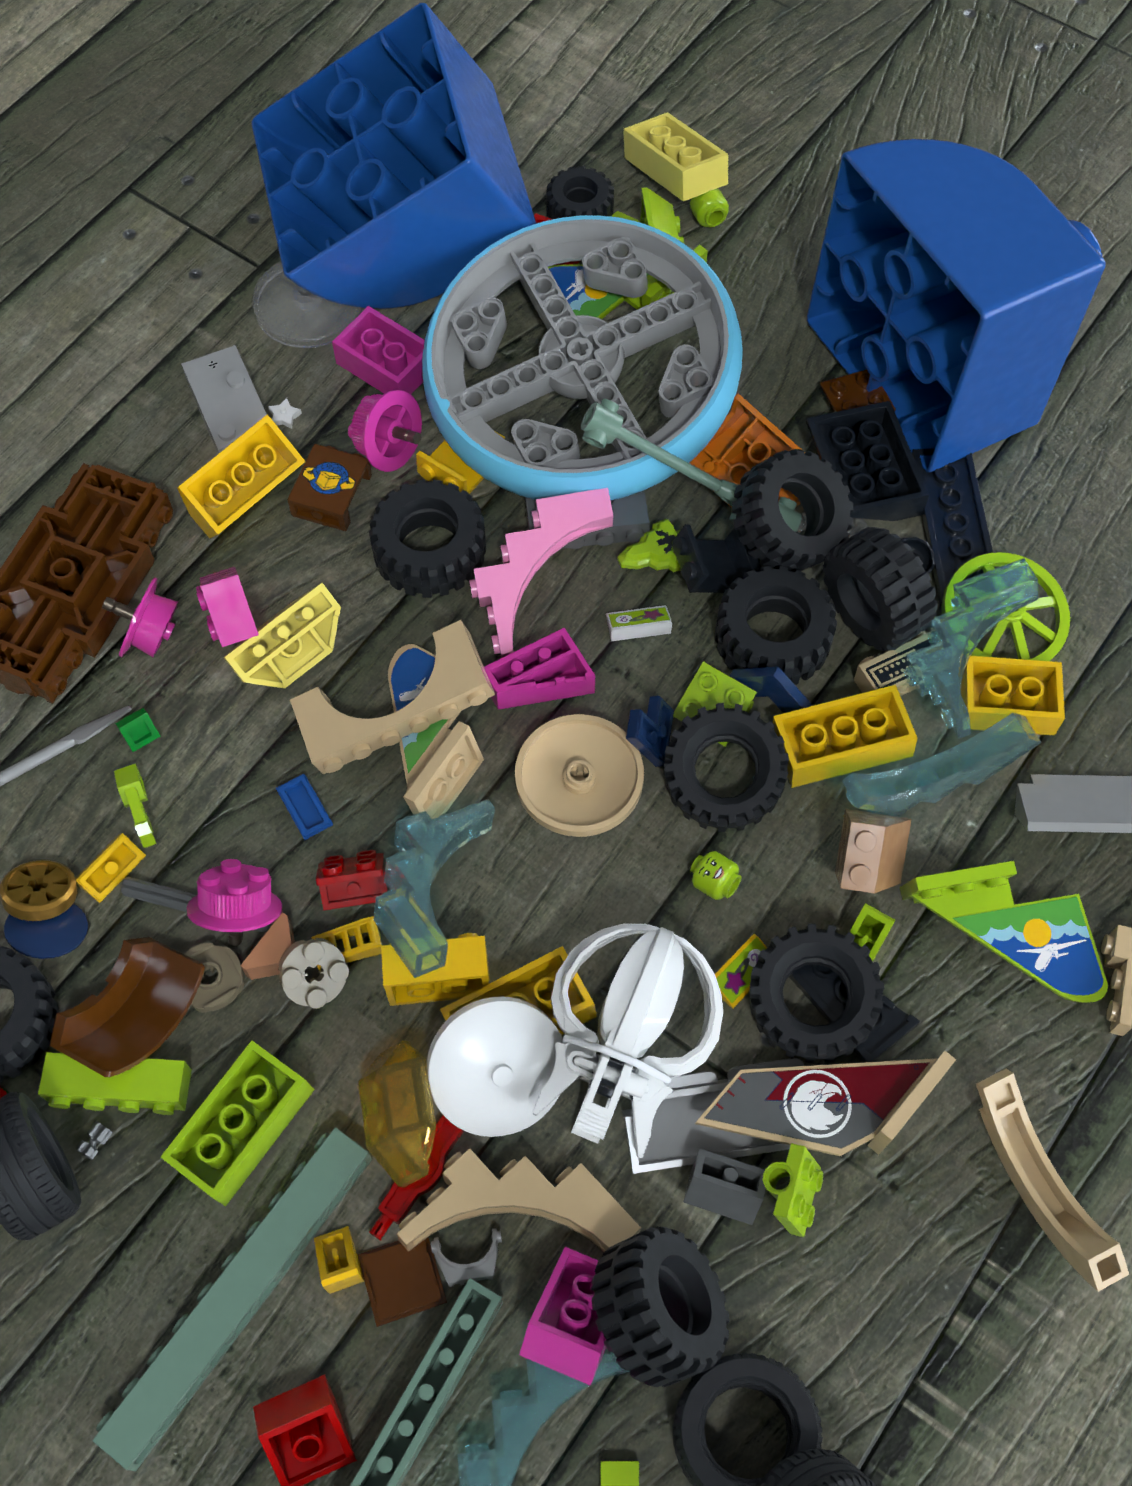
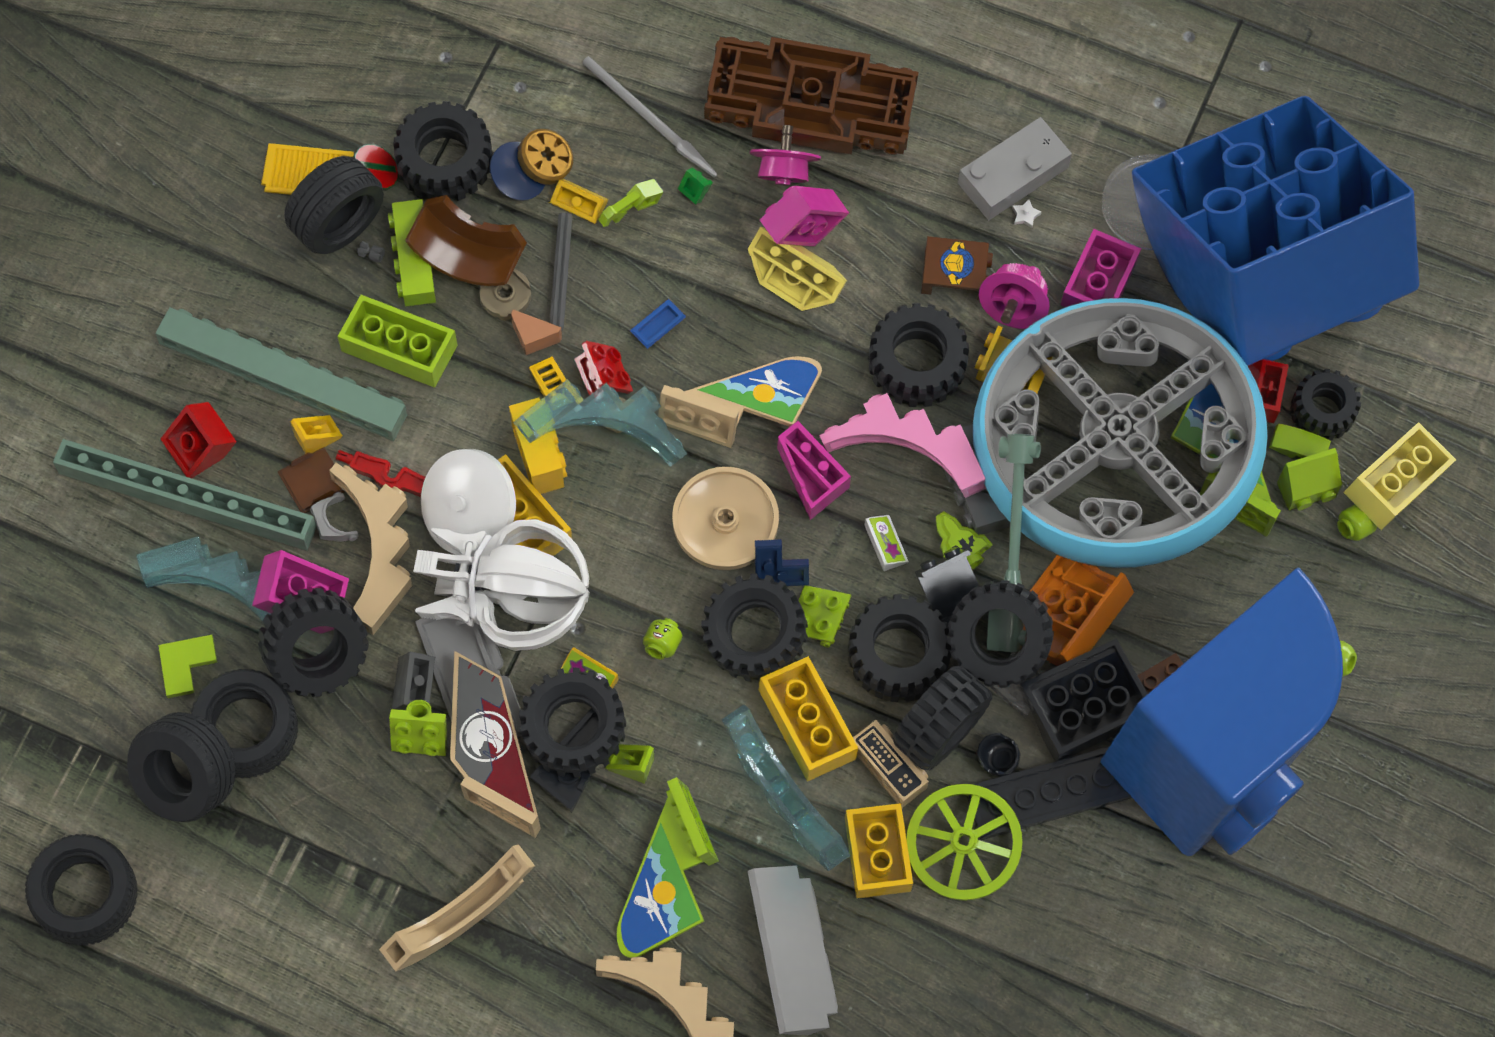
camera: 75 degrees right, 5 degrees up
yellow slope [177,414,306,539] -> none
dark pink piece [187,859,282,946] -> none
plate [278,938,349,1009] -> none
tan arch [290,620,495,774] -> none
clear yellow wedge [358,1040,436,1187] -> none
dark blue tile [730,667,813,713] -> none
medium nougat slope [835,809,912,894] -> none
clear light blue arch [904,558,1038,739] -> none

